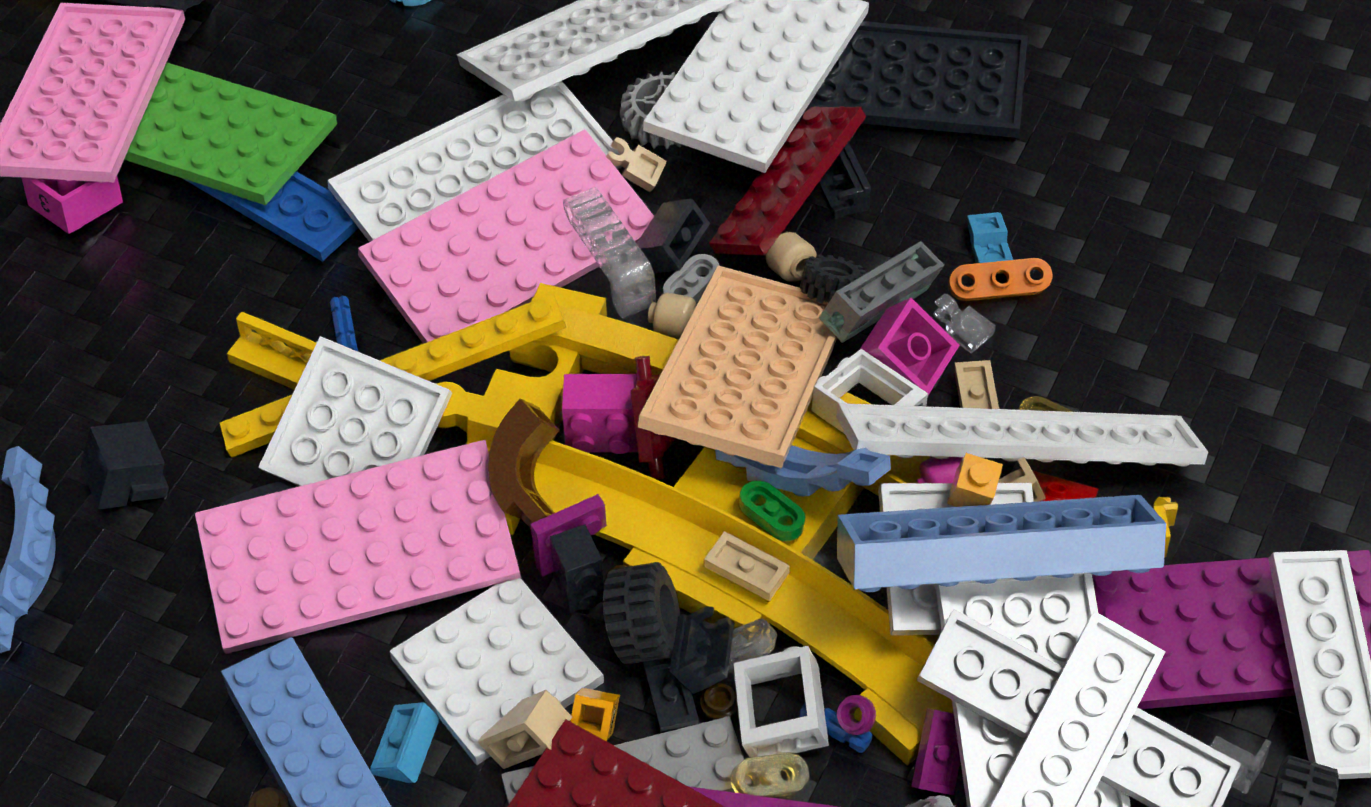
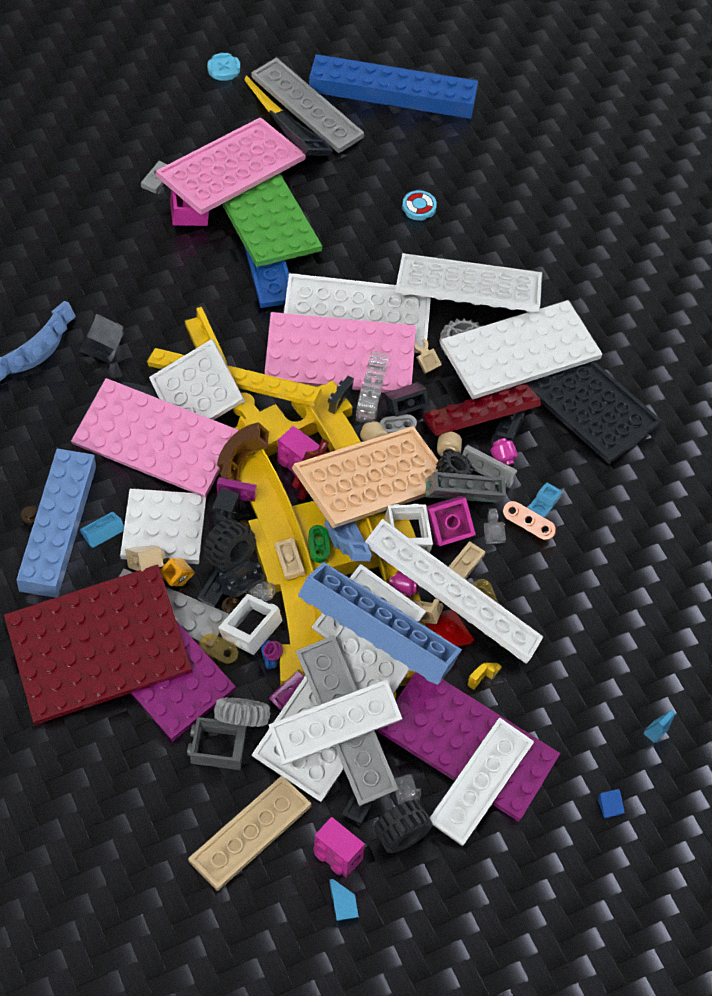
camera: 35 degrees right, 5 degrees up
blue axle [330,296,358,351] -> none
light orange brick [947,453,1003,507] -> none
none -> black plate [328,375,354,414]
none -> light grey plate [462,445,517,488]
none -> dark pink head [490,438,518,466]

